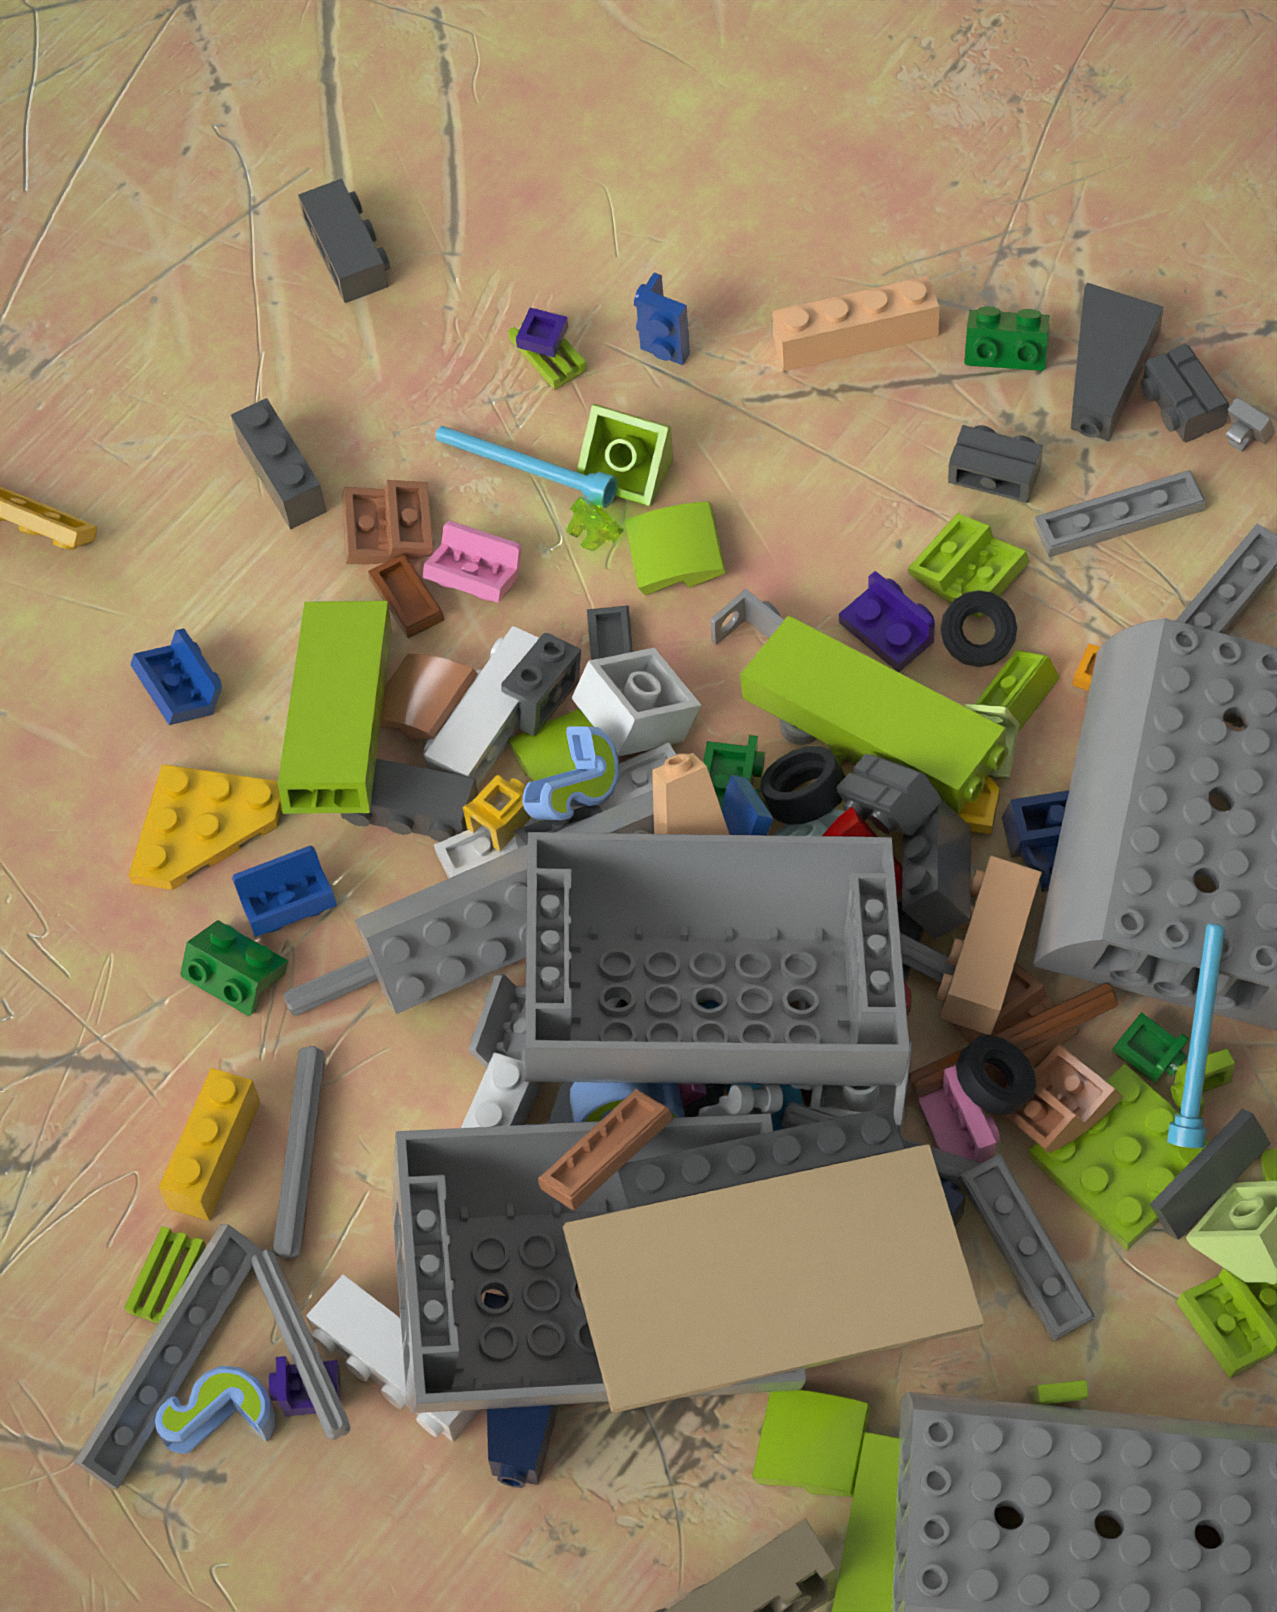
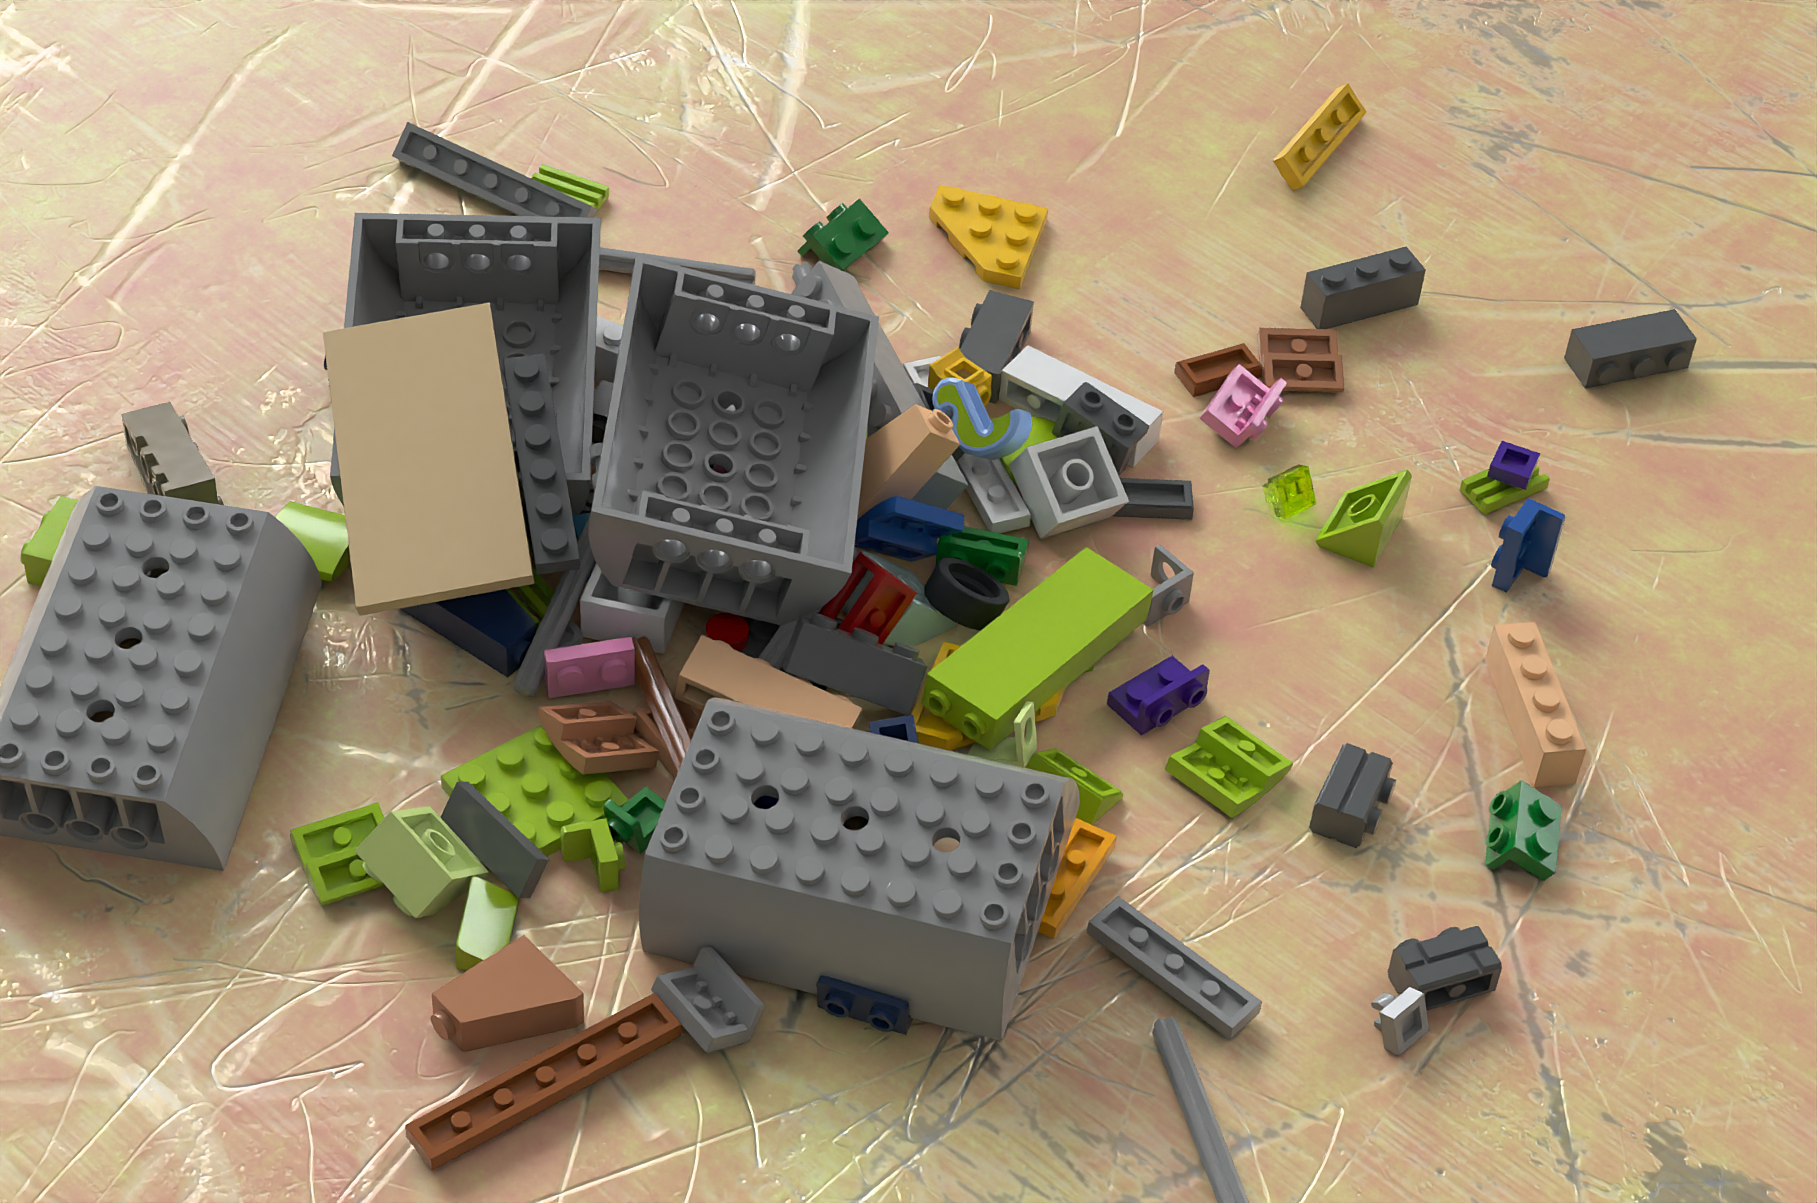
camera: 85 degrees right, 15 degrees down
blue bracket [130,628,222,725] -> none
light blue animal [155,1366,276,1454] -> none
yellow brick [158,1068,261,1222] -> none
blue bracket [232,846,337,937] -> none
lime brick [278,601,392,814] -> none
nougat slope [380,653,478,739] -> none
medium azure piece [435,426,618,508] -> none
nougat plate [538,1089,673,1211] -> none
lime slope [624,501,726,596] -> none
dark grey brick [837,754,941,836] -> none
black tyre [940,590,1018,667] -> none
black tyre [956,1035,1036,1116] -> none
light grey tile [958,1154,1095,1341] -> none
lime tile [1029,1380,1088,1405] -> none
light grey tile [1034,470,1206,557] -> none
dark grey slope [1071,282,1163,441] -> none
medium azure piece [1167,923,1225,1148] -> none

